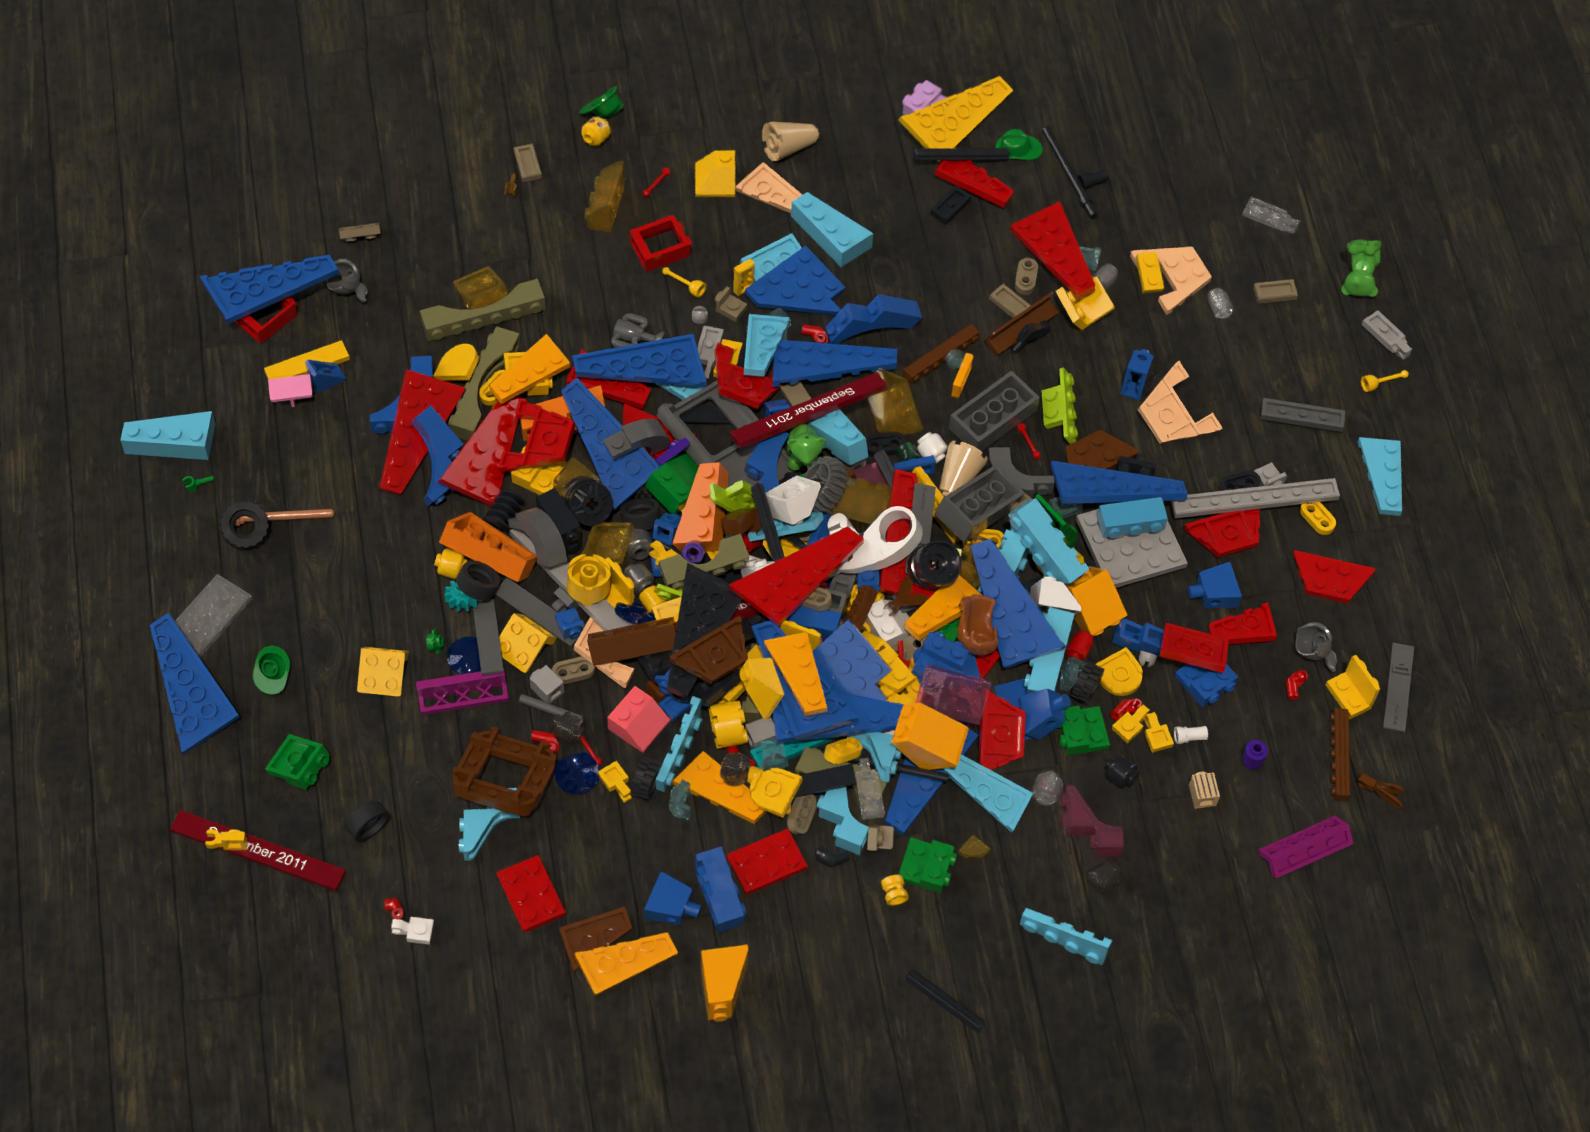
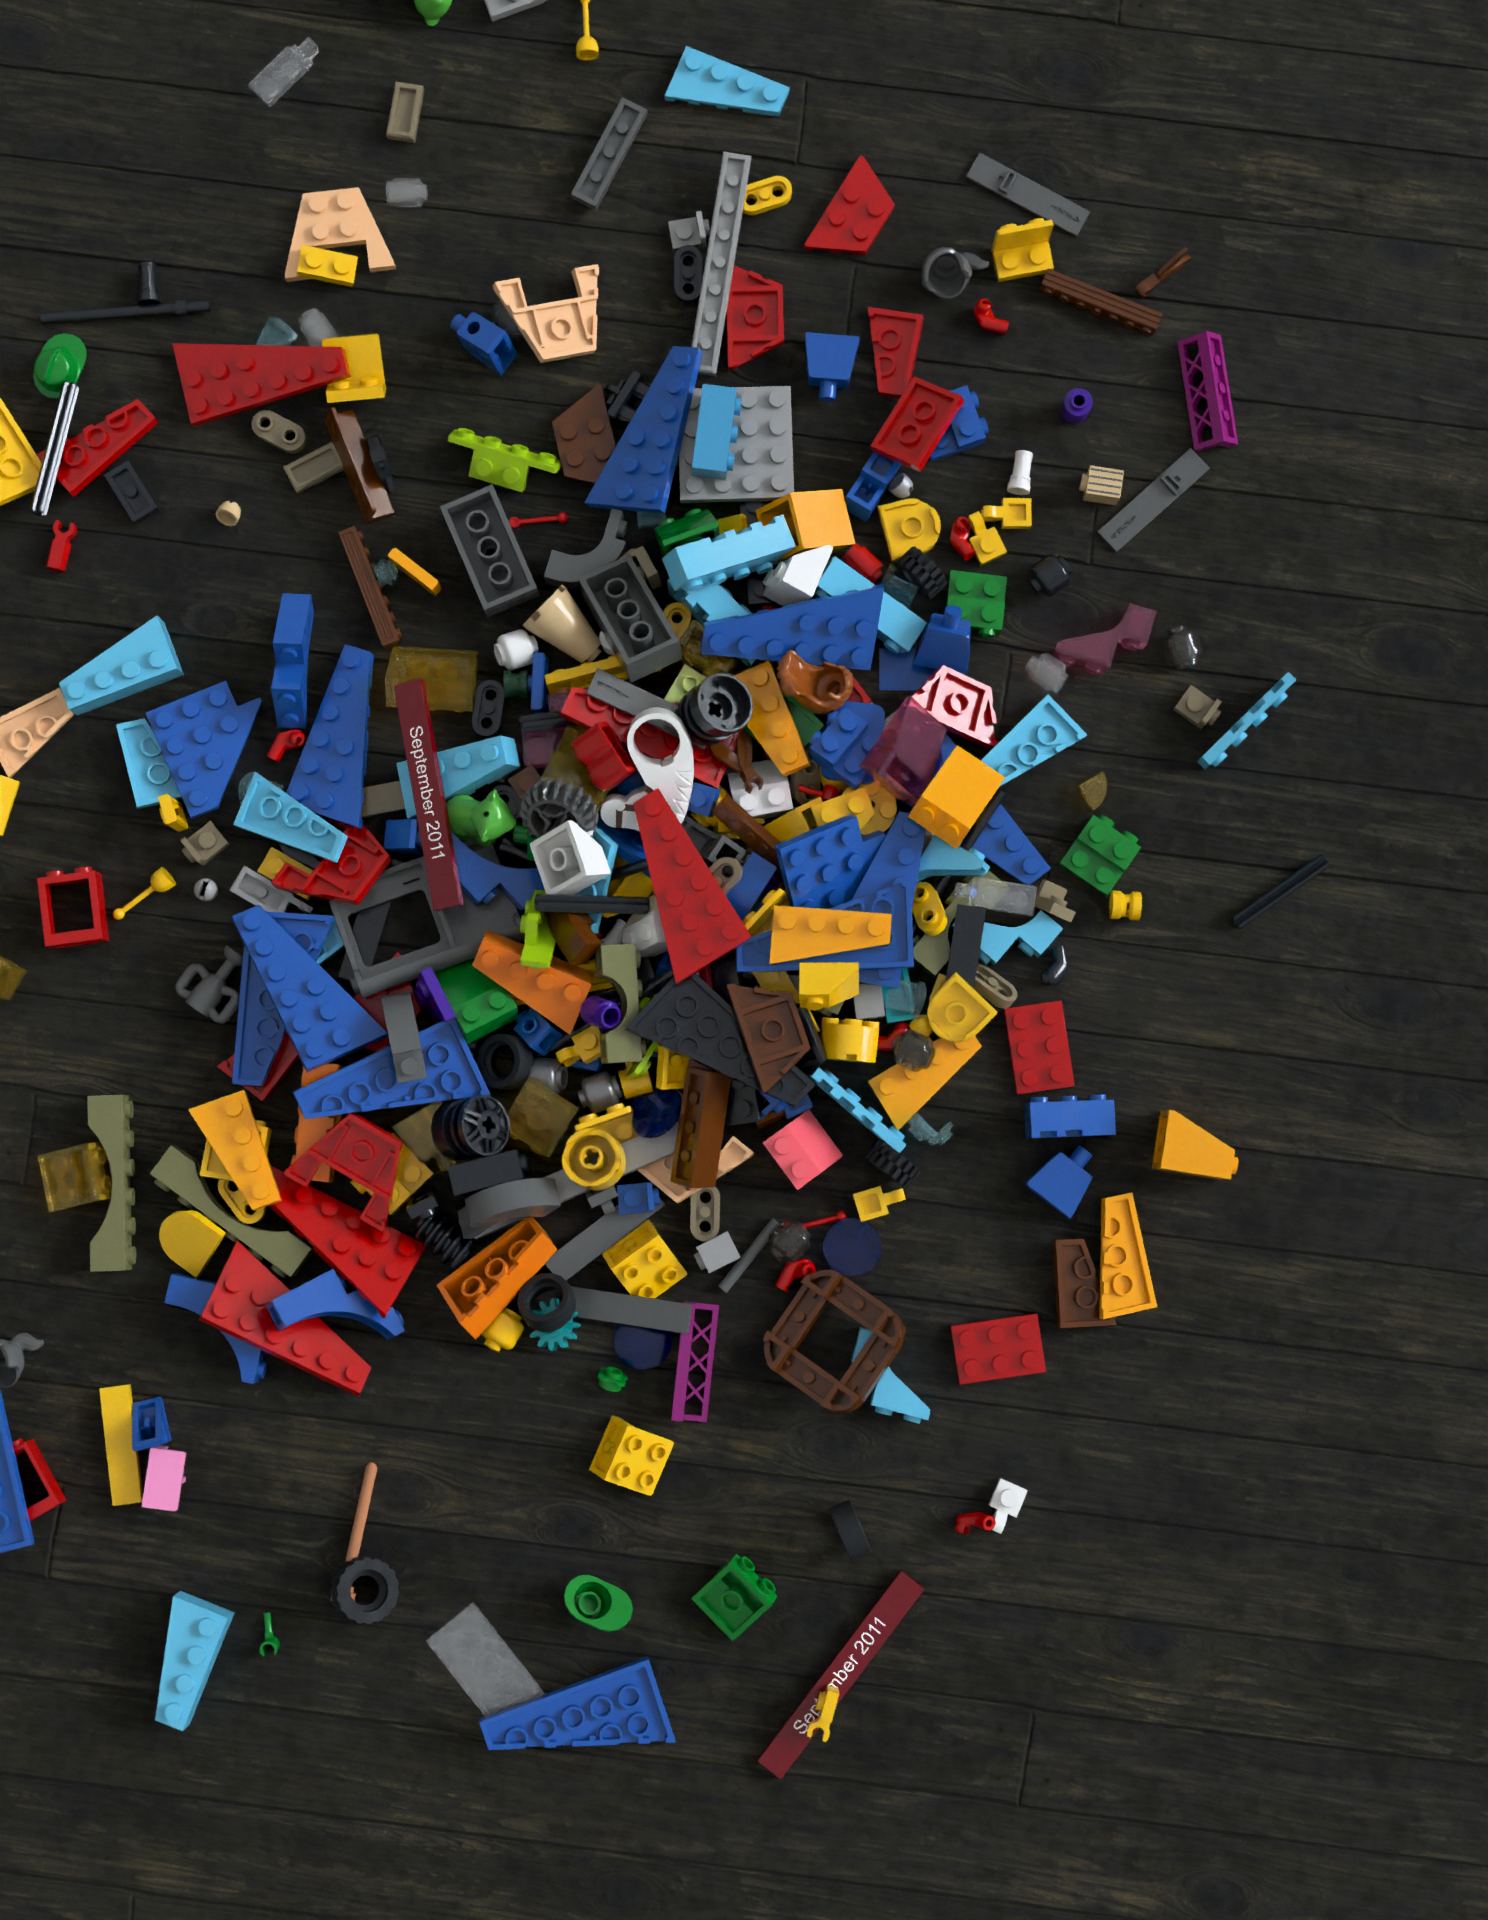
camera: 70 degrees left, 25 degrees up
none -> red bar [46,520,77,573]
none -> tan hinge [216,501,241,526]
none -> blue wing [232,905,388,1072]
none -> black plate [406,1186,440,1220]
none -> red brick [572,721,637,791]
none -> dark grey piece [1097,448,1210,553]
none -> dark tan bracket [1173,685,1221,729]

